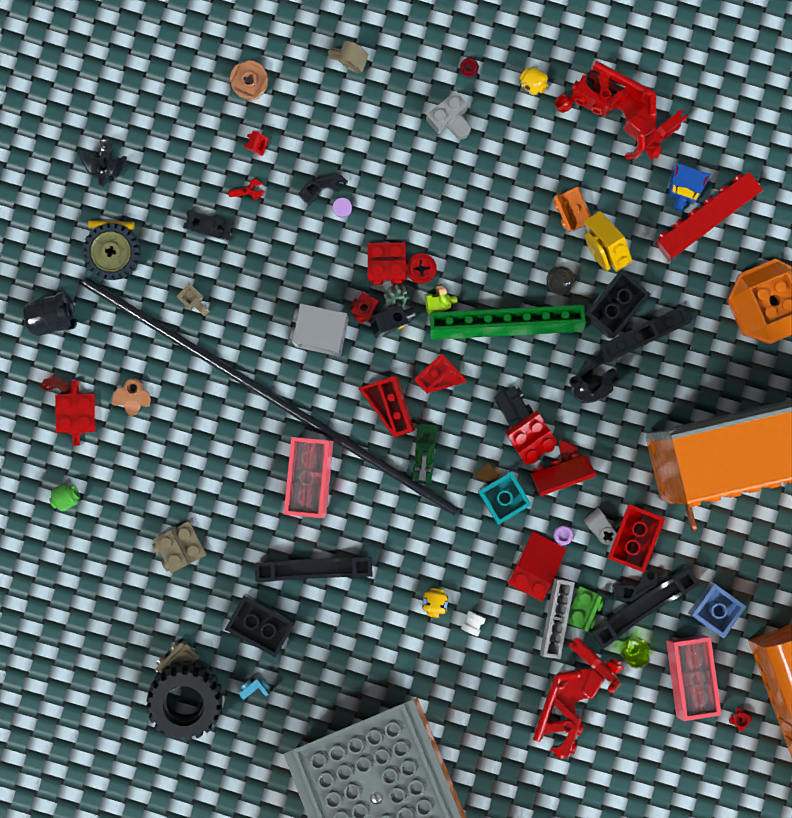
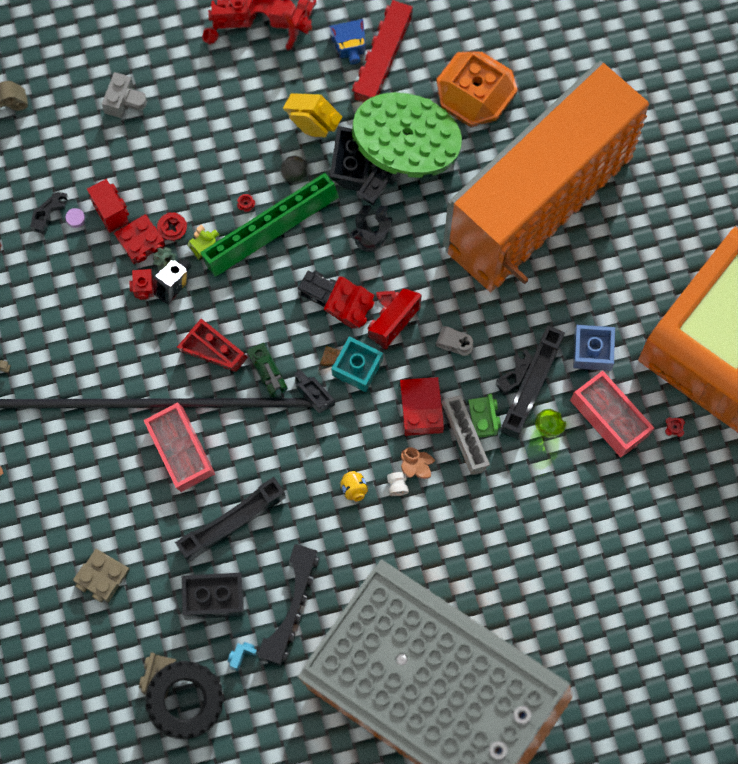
camera: 30 degrees left, 15 degrees down
light grey container [290,304,349,357] -> none
red wing [414,354,467,394] -> none
dark red plate [460,58,479,77] -> none
yellow head [519,66,548,95] -> none
red piece [533,638,624,759] -> none
lavender tile [553,526,573,545] -> none
orange bracket [554,187,591,232] -> none
red slope [608,504,665,573] -> none
none -> red brick [87,178,129,233]
none -> red plate [237,194,255,212]
none -> black arch [257,544,320,667]
none -> black hinge [294,370,335,413]
none -> bright green plate [352,93,462,178]
none -> nougat plate [401,447,435,479]

